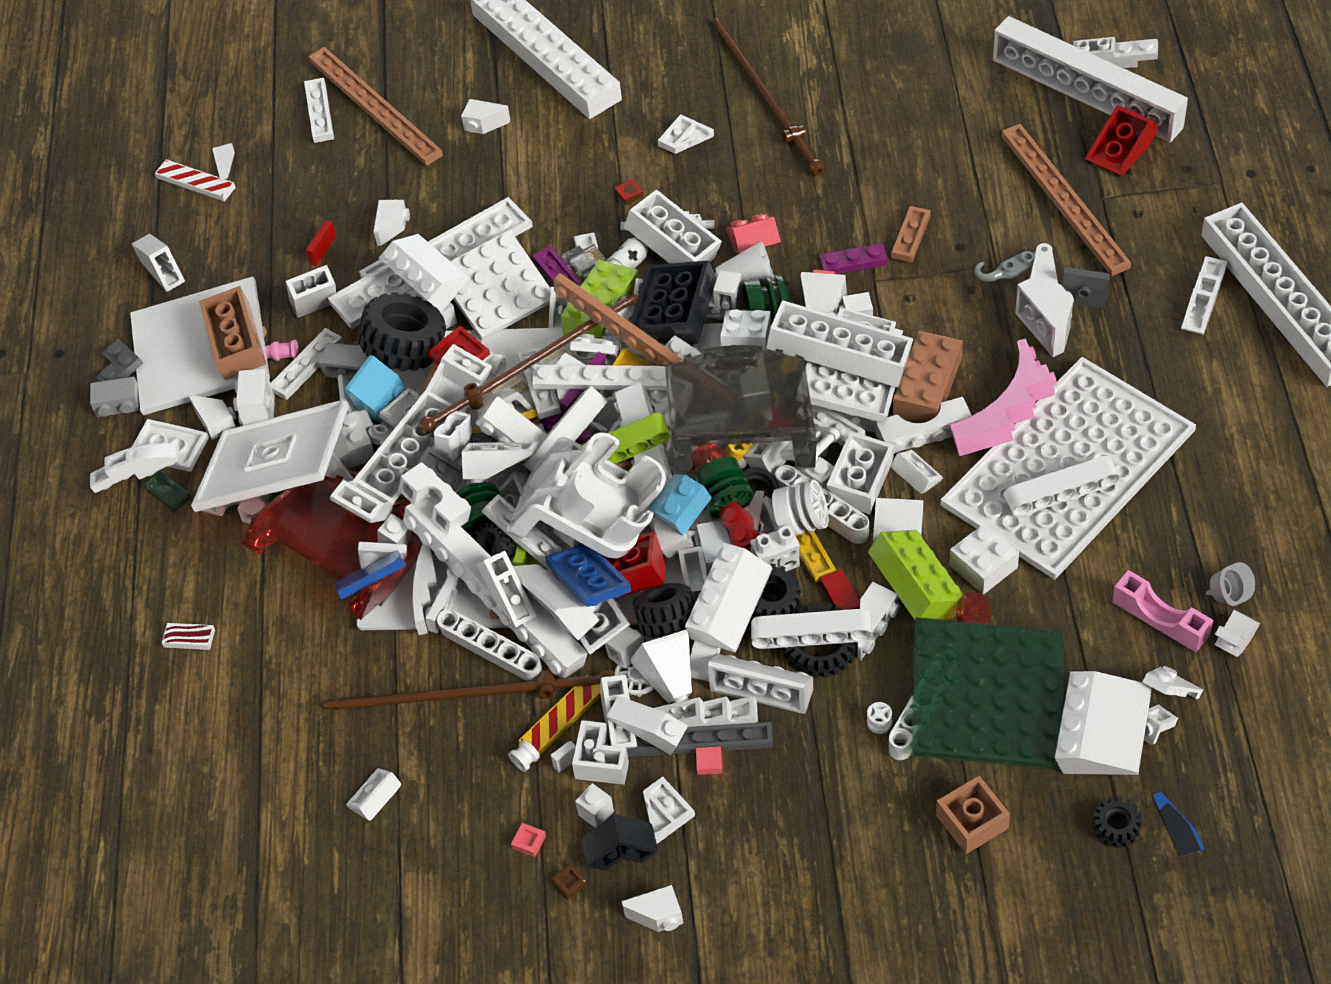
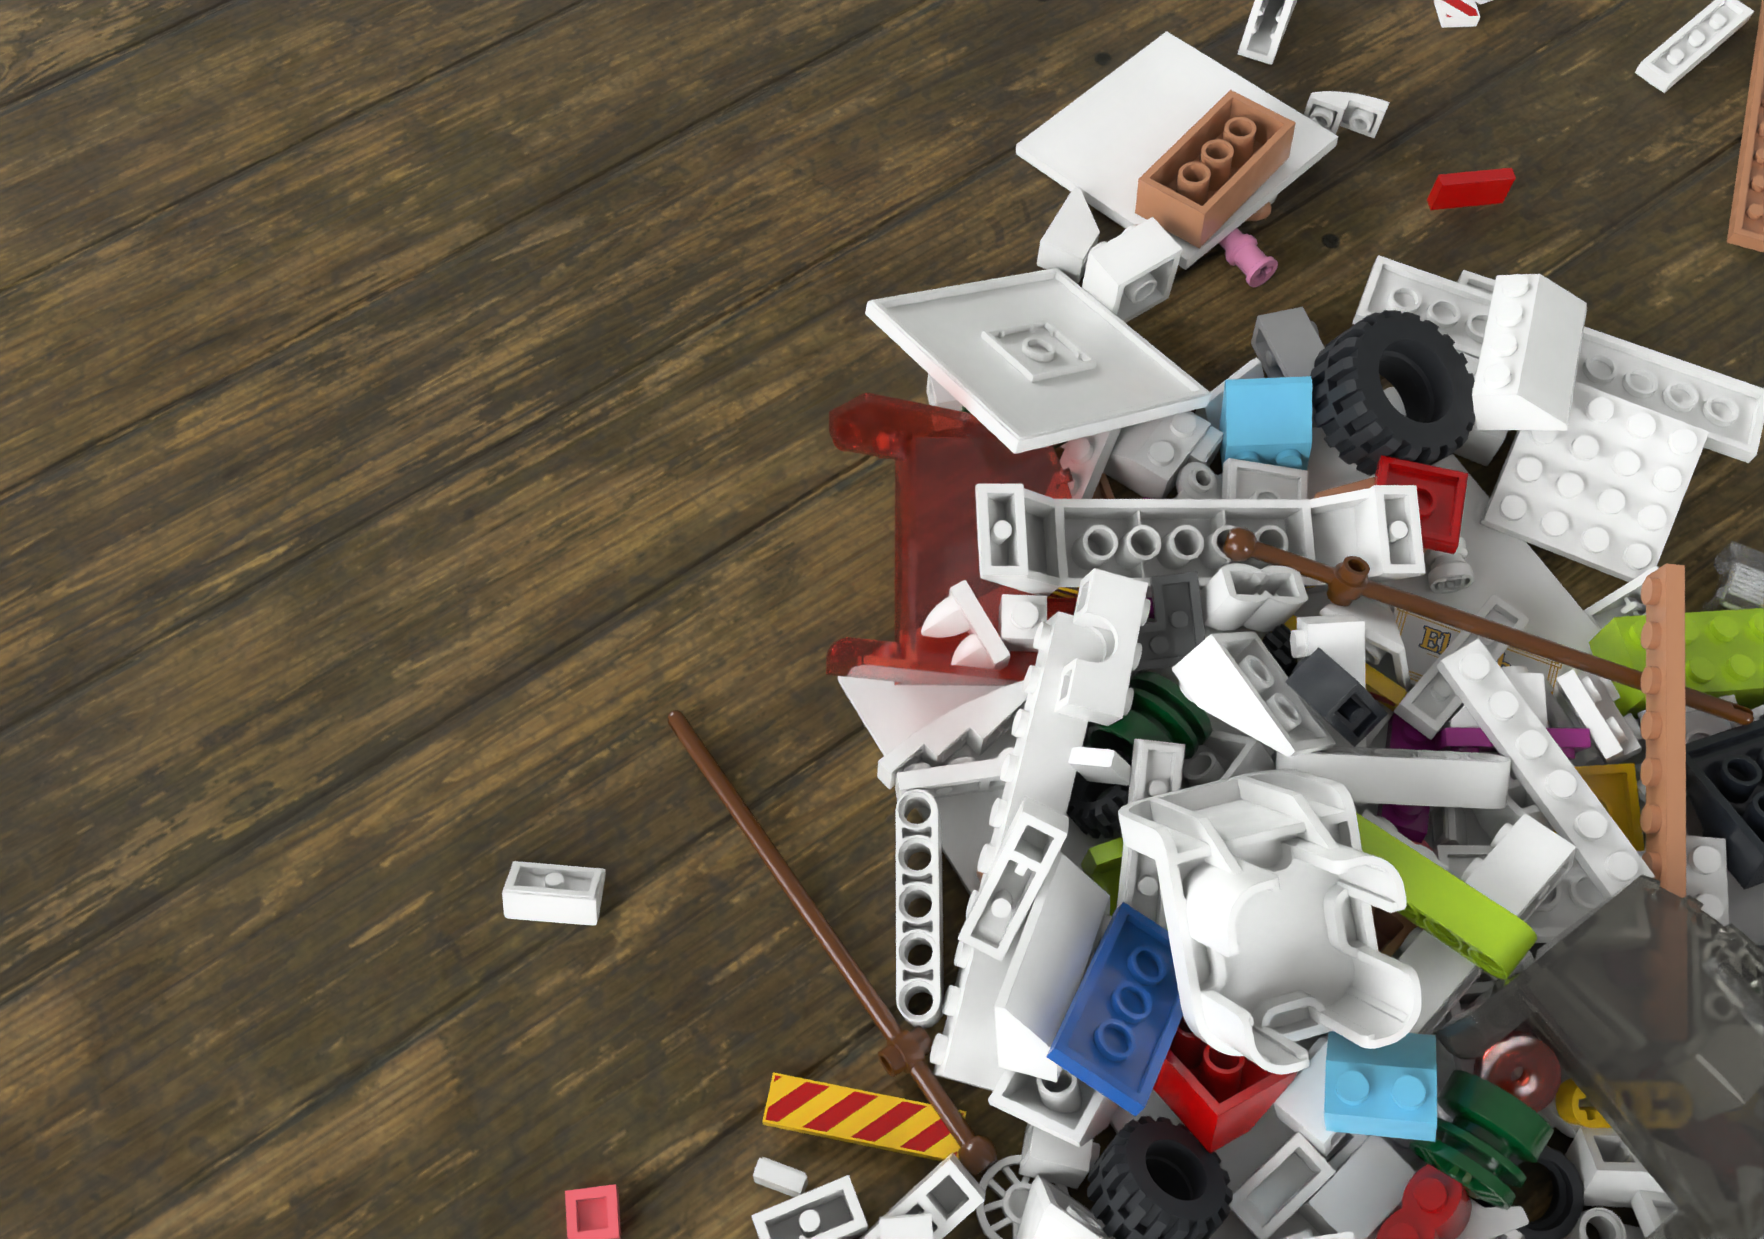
camera: 50 degrees right, 10 degrees up
light grey brick [90,377,140,417] -> none
white slope [90,443,179,493] -> none
dark grey plate [96,339,143,382] -> none
white tile [131,419,209,472] -> none
clear green tile [143,471,191,513] -> none
tile [162,623,215,650] -> none
white plate [271,328,343,400] -> none
white brick [286,265,336,318] -> none
blue tile [334,550,406,599] -> none
white slope [374,200,410,246] -> none
white wheel [508,740,540,772] -> none
magenta plate [532,246,582,287] -> none
none -> white tile [1068,747,1131,786]
none -> black slope [1285,647,1388,748]
none -> white slope [1303,91,1390,138]

